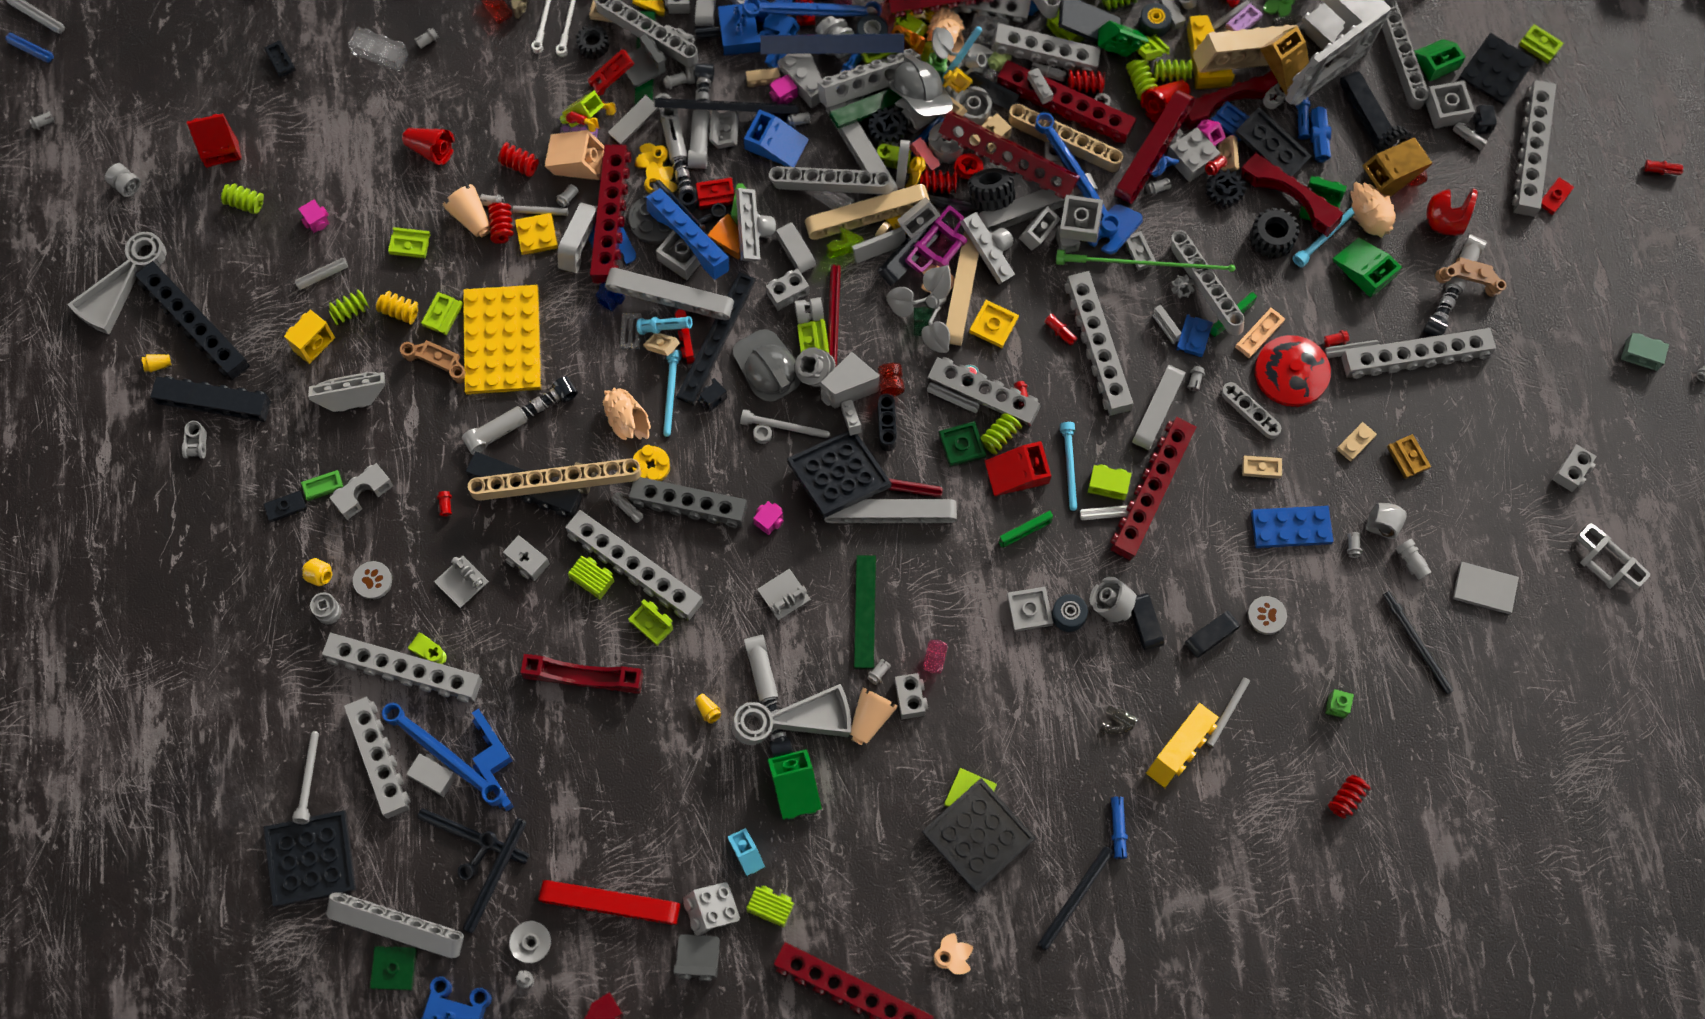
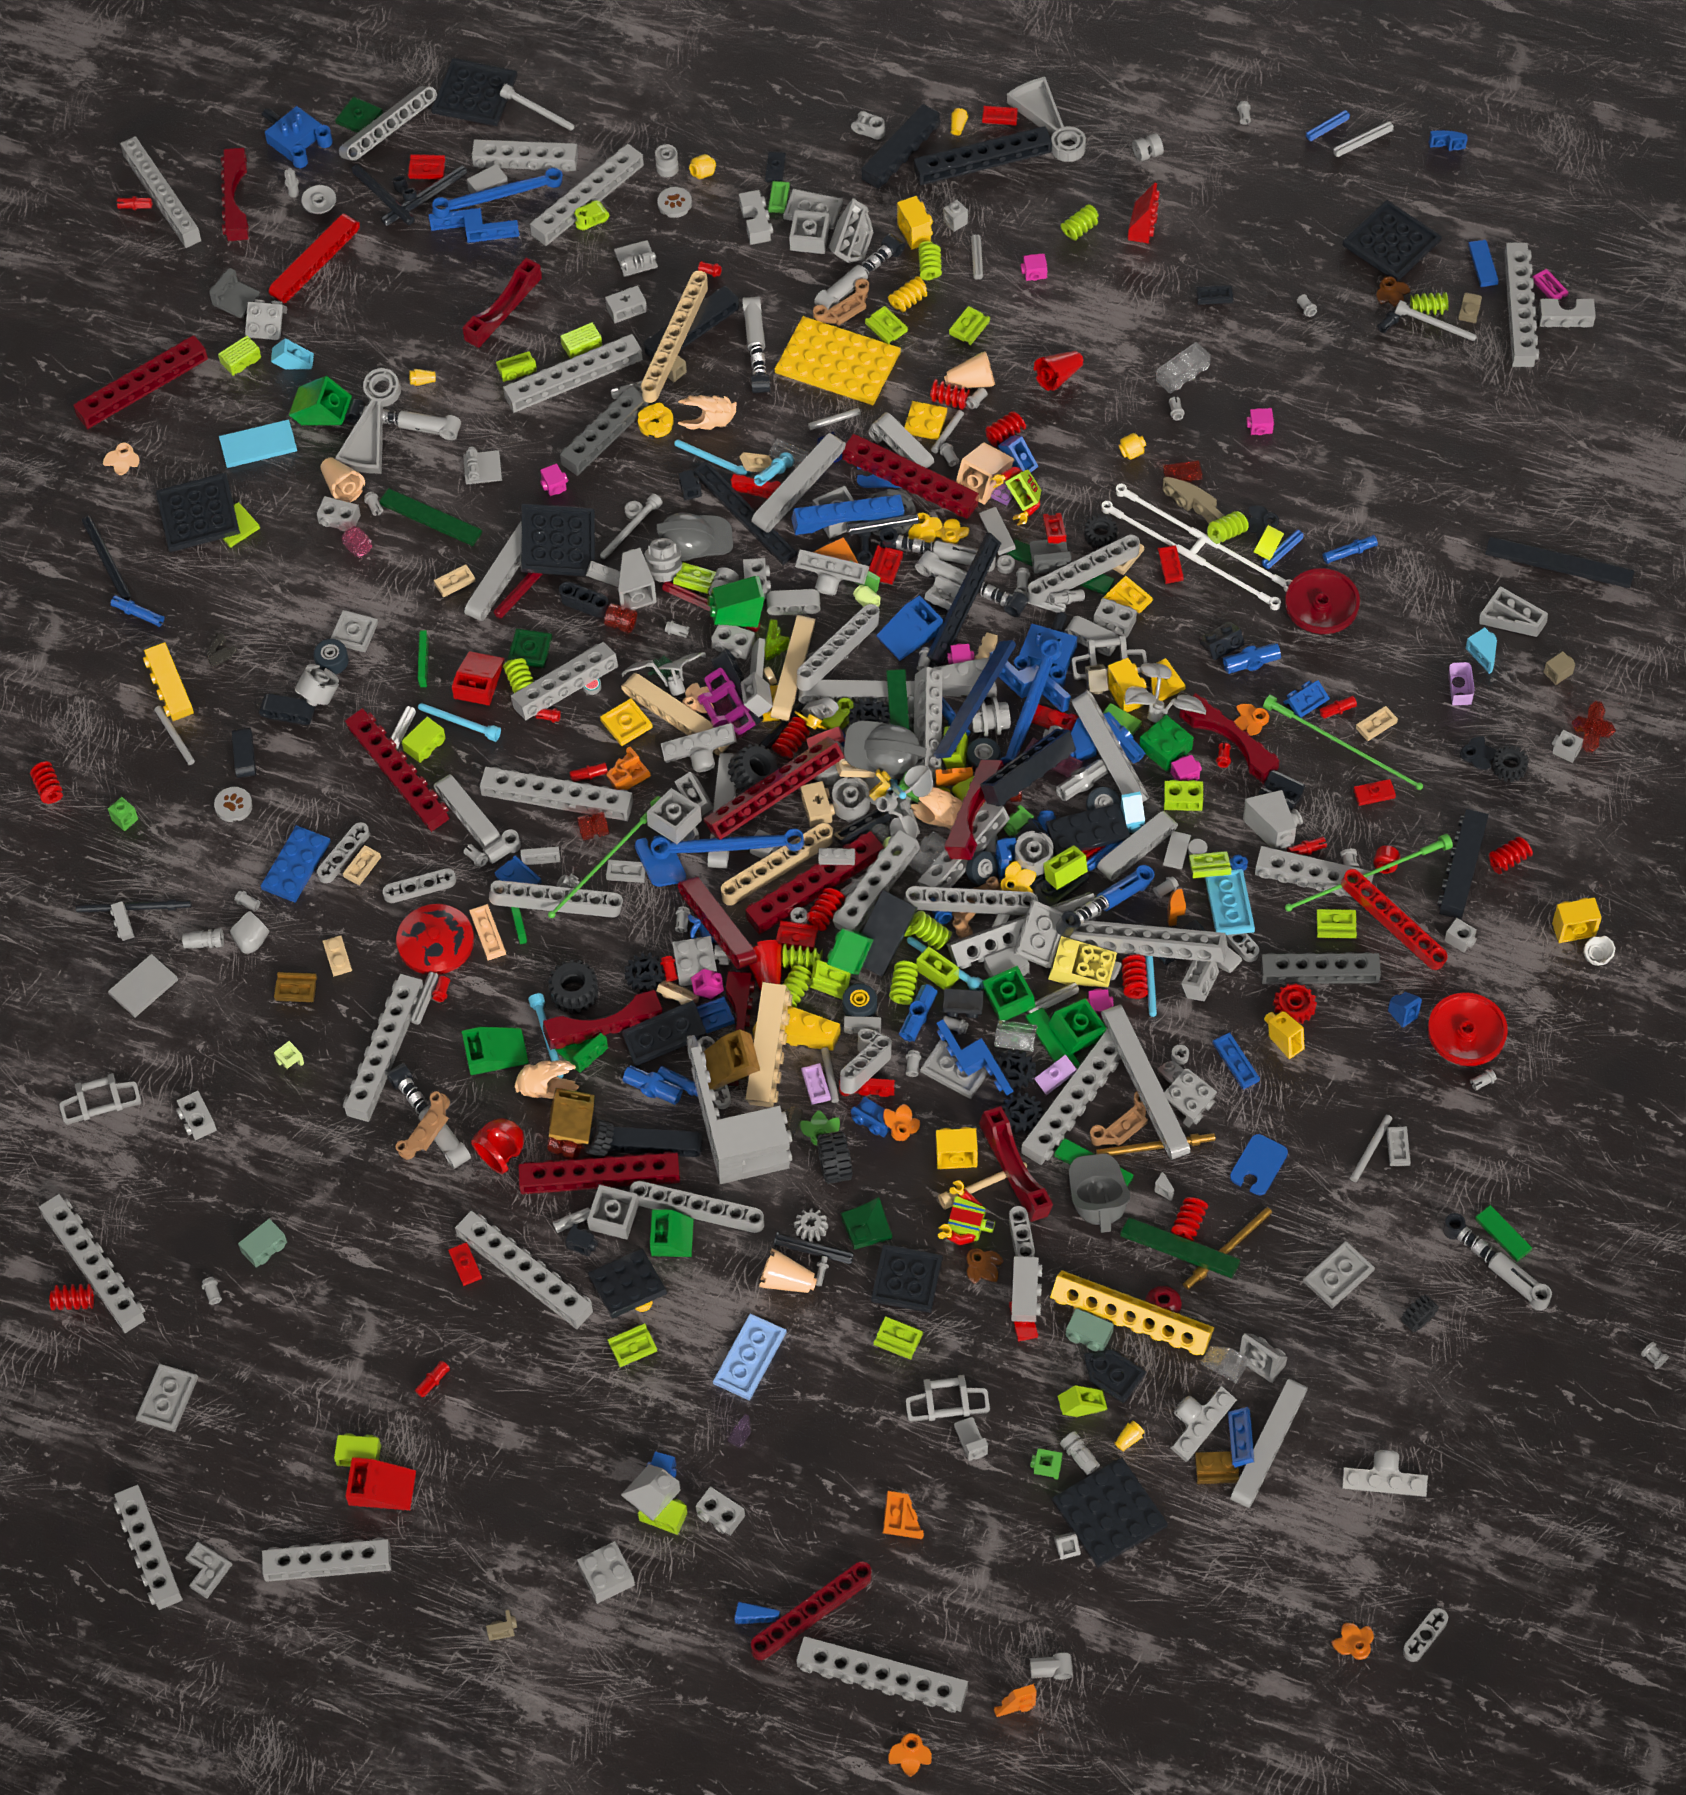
camera: 120 degrees right, 10 degrees down
none -> light grey piece [110,901,134,941]
none -> medium azure tile [219,420,297,468]
none -> yellowish green panel [274,1041,304,1069]
none -> light grey beam [317,823,370,883]
none -> red plate [408,155,446,179]
none -> tan plate [434,565,475,597]
none -> light grey piece [483,830,521,864]
none -> dark red brick [519,1152,680,1194]
none -> clear red wheel [577,811,609,841]
none -> orange slope [606,747,651,790]
none -> light grey pin [665,620,689,638]
none -> green slope [707,576,765,627]
none -> light grey brick [712,625,755,660]
none -> red plate [776,921,818,952]
none -> light grey tile [783,189,843,229]
none -> light grey brick [790,210,830,254]
none -> light grey bar [808,408,861,430]
none -> piece [814,233,905,310]
none -> yellowish green brick [853,585,880,607]
none -> light grey brick [943,200,968,232]
none -> red plate [982,106,1018,125]
none -> blue slope [998,436,1039,473]
none -> yellow head [1118,433,1146,460]

